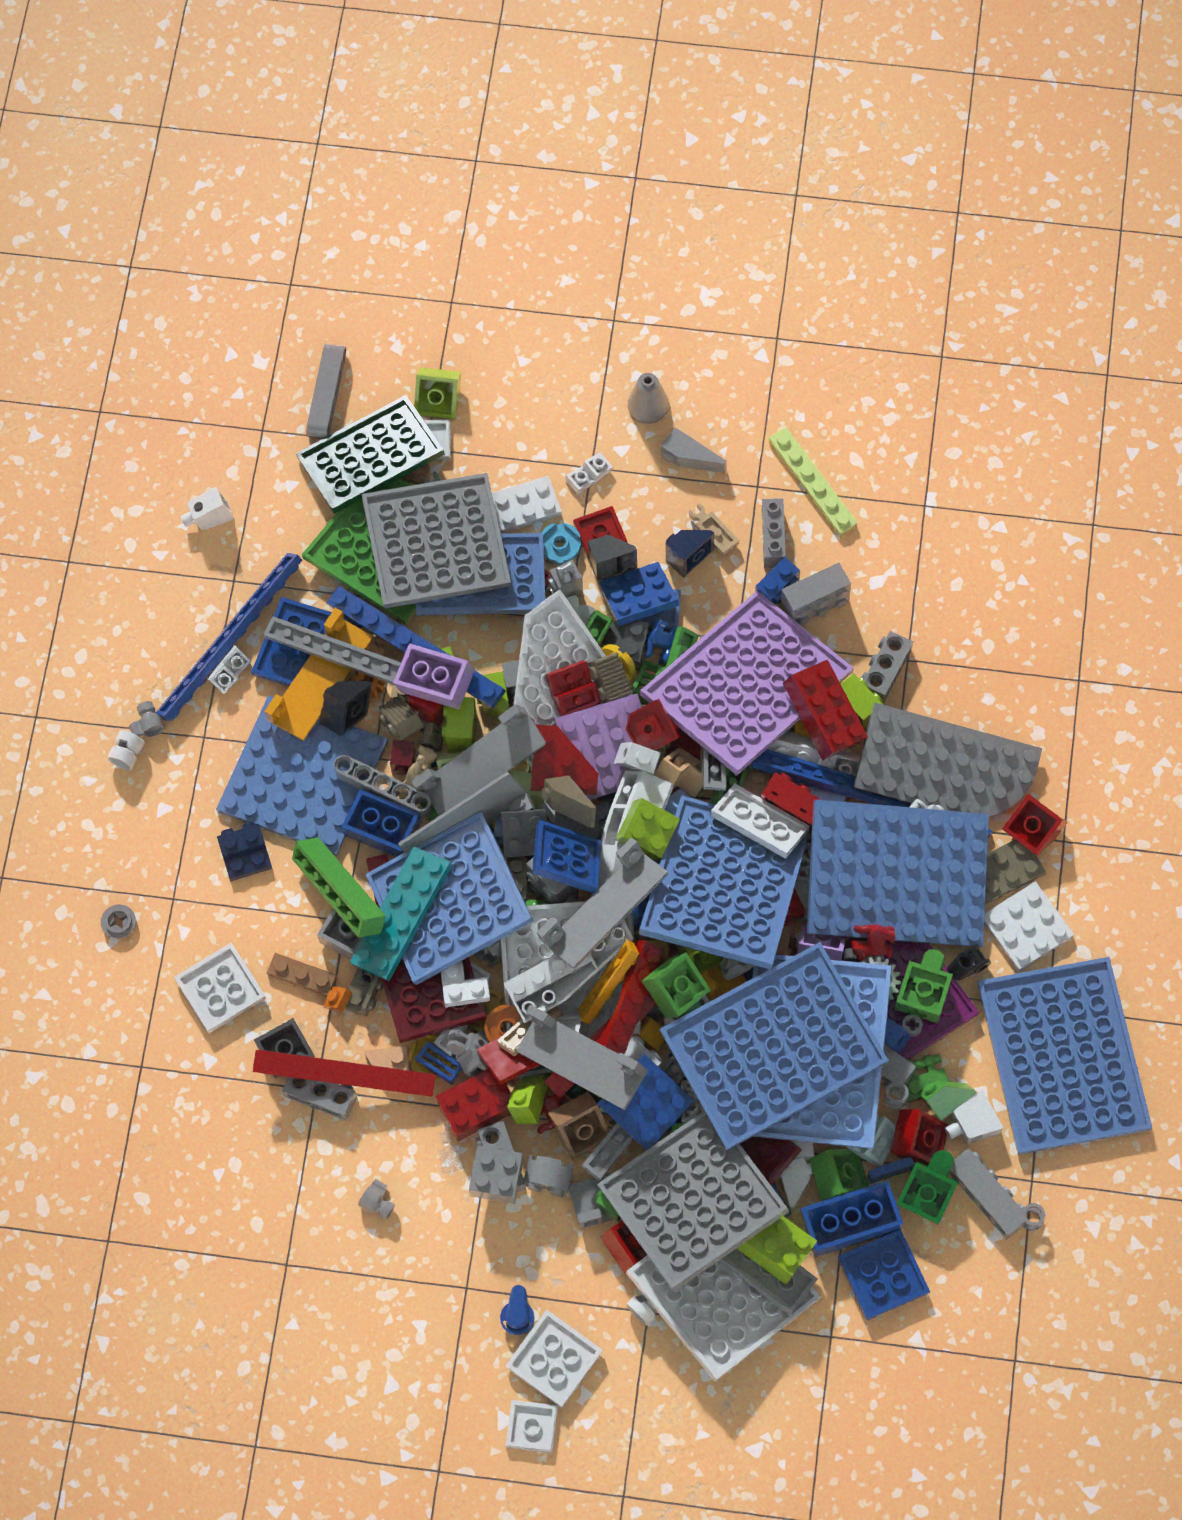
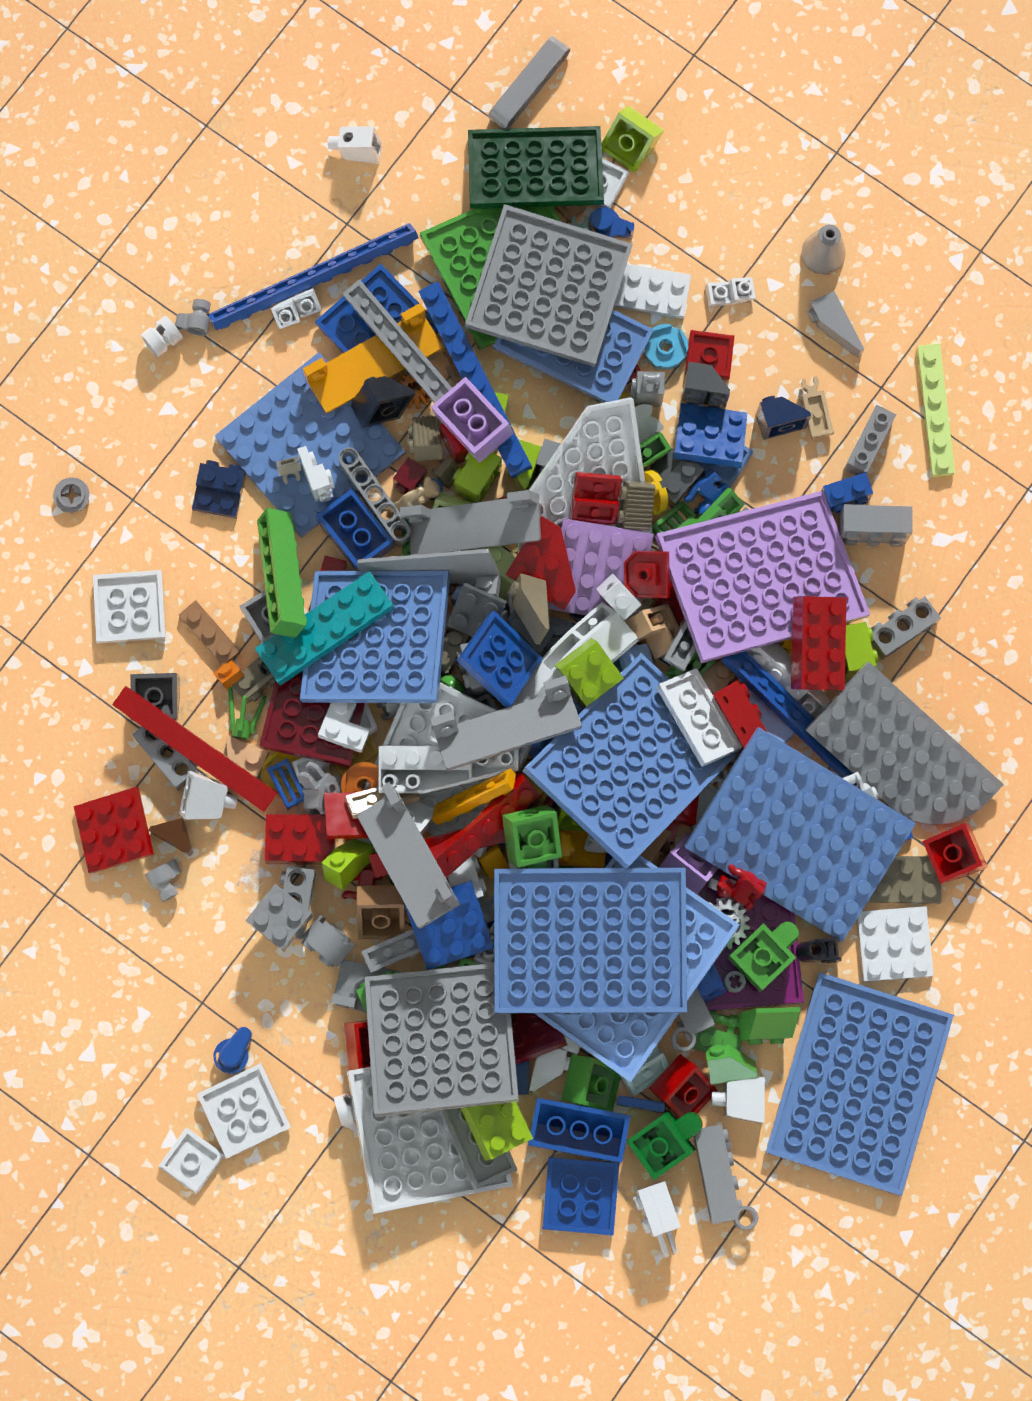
camera: 20 degrees right, 10 degrees up
none -> red plate [73,787,154,874]
none -> reddish brown slope [149,818,193,856]
none -> white torso [179,771,237,820]
none -> bright green plant [228,686,267,739]
none -> dark tan tile [276,456,301,484]
none -> white plate [297,446,335,503]
none -> blue piece [588,207,635,238]
none -> white brick [633,1181,681,1258]
none -> bright green slope [738,1007,800,1045]

